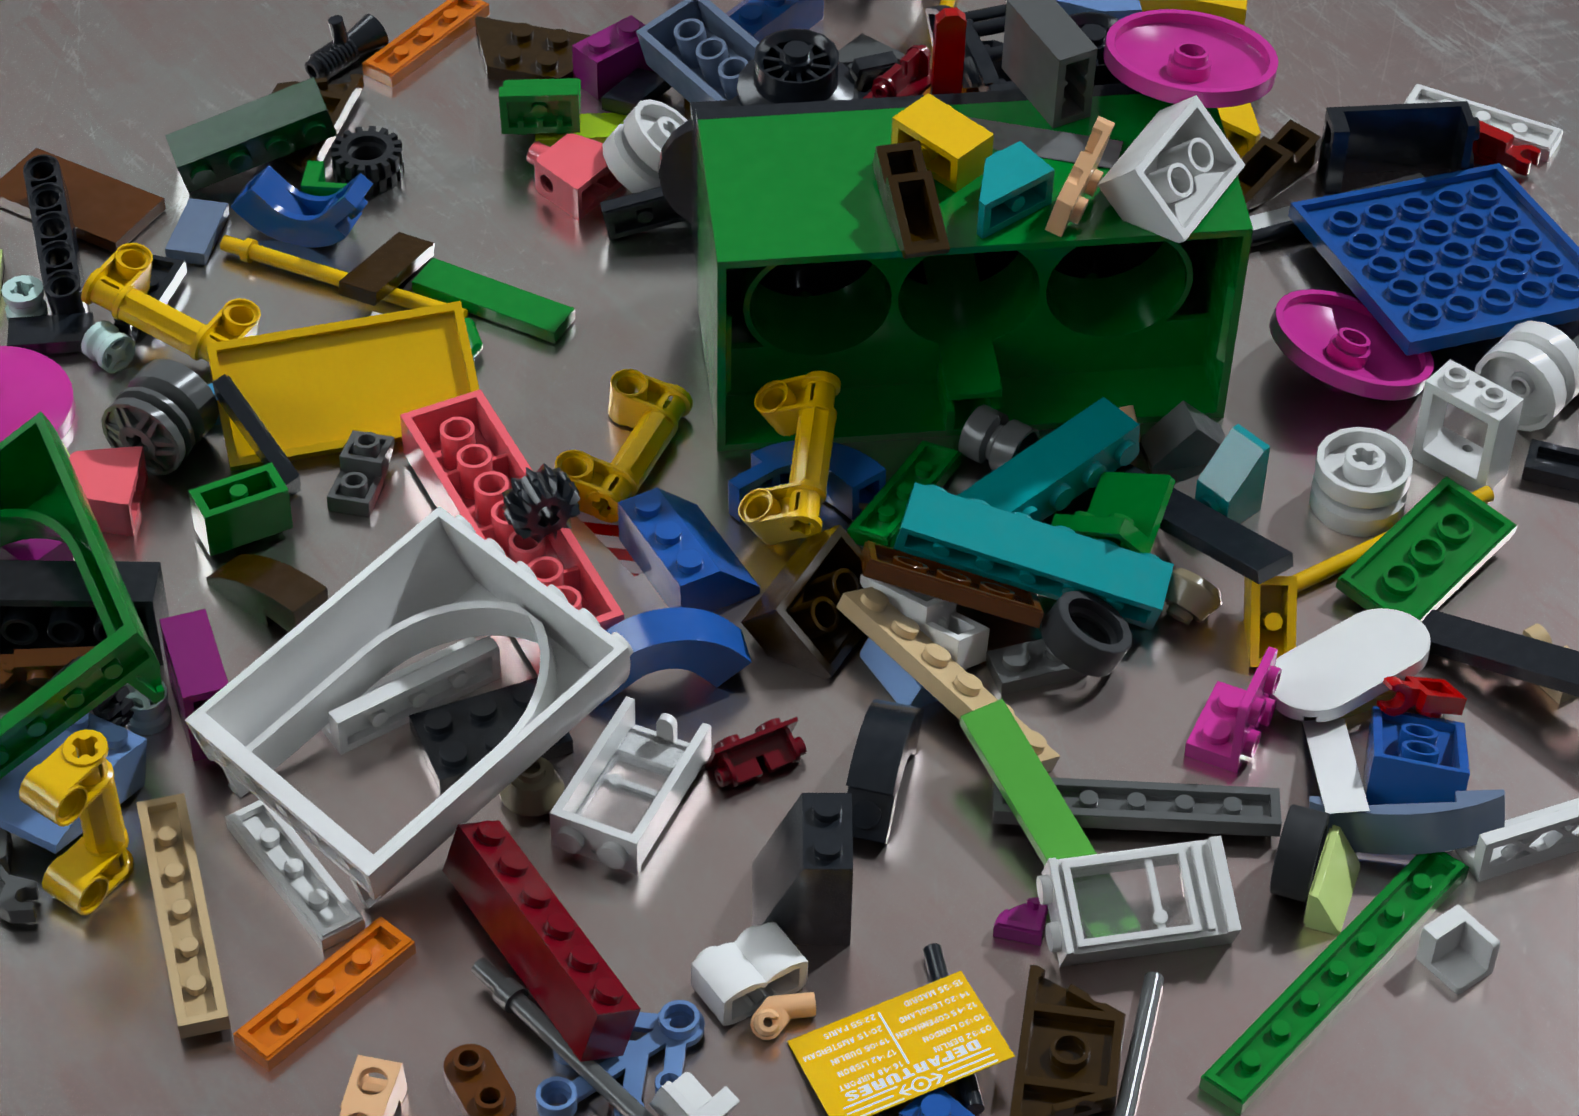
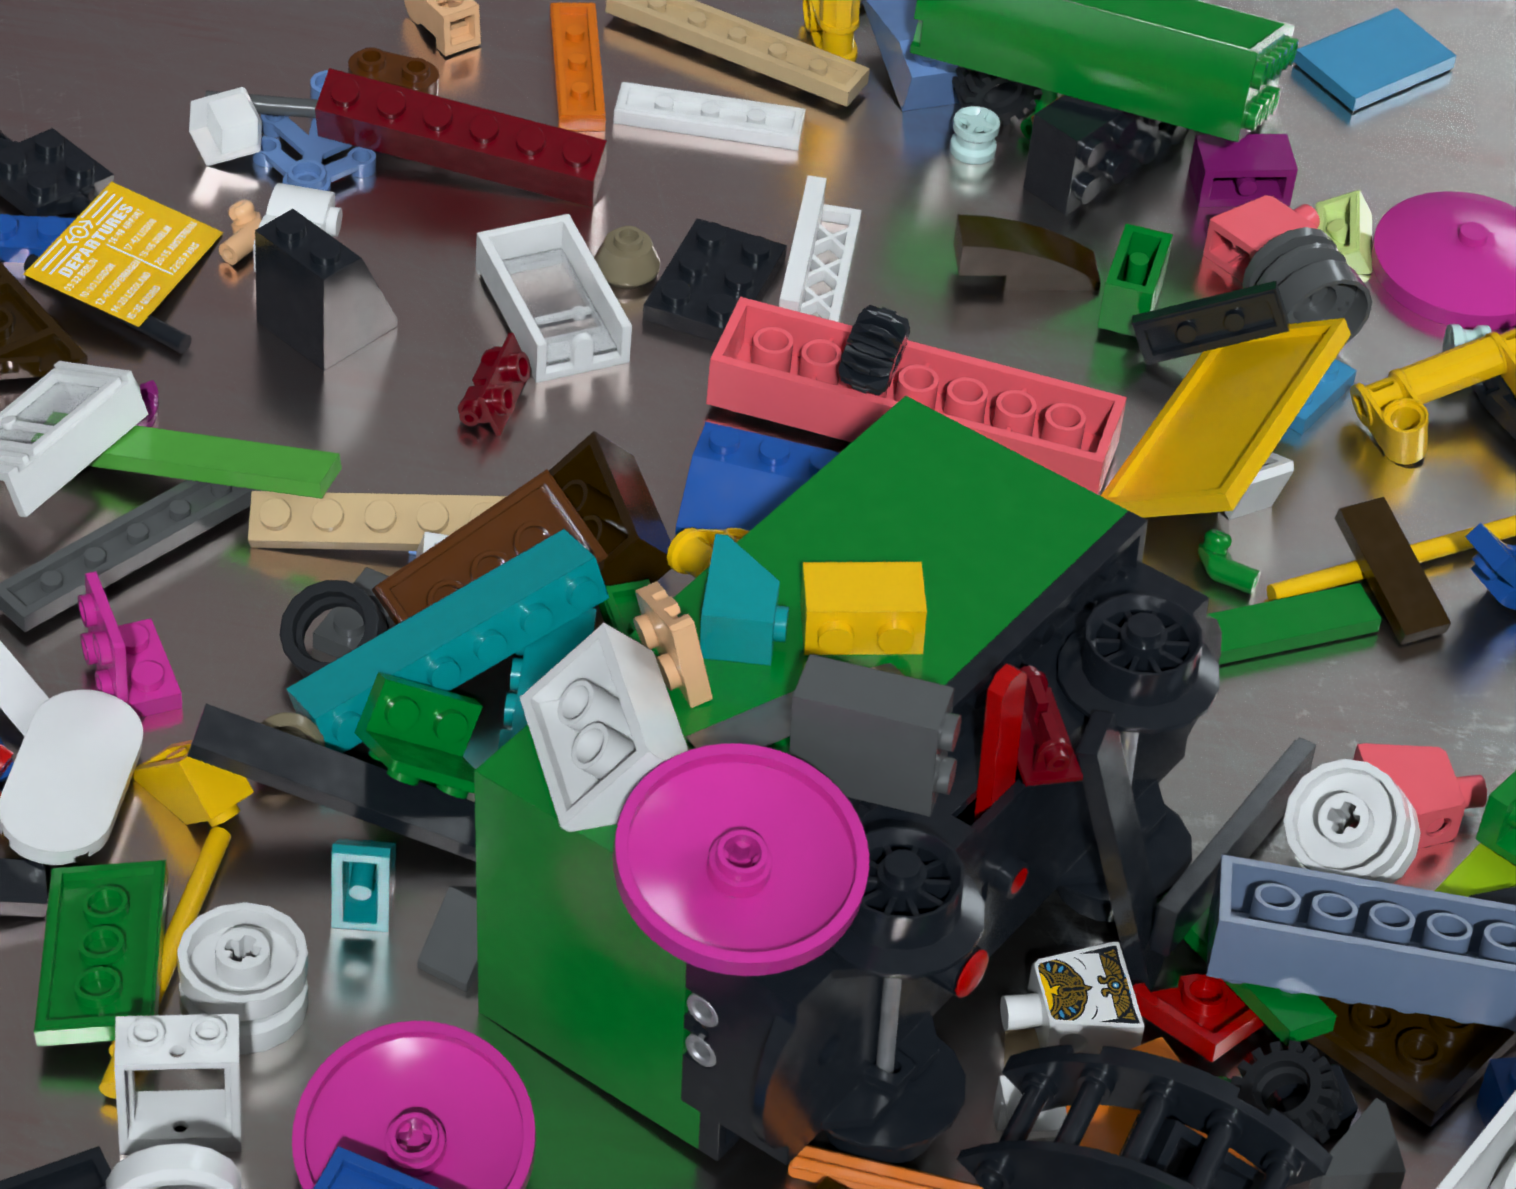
camera: 130 degrees right, 0 degrees up
magenta brick [159,609,228,762] -> none
white panel [185,506,633,908] -> none
dark grey slope [327,430,395,517] -> none
blue arch [599,607,752,706] -> none
black arch [846,699,925,844] -> none
dark brown slope [872,141,950,259] -> none

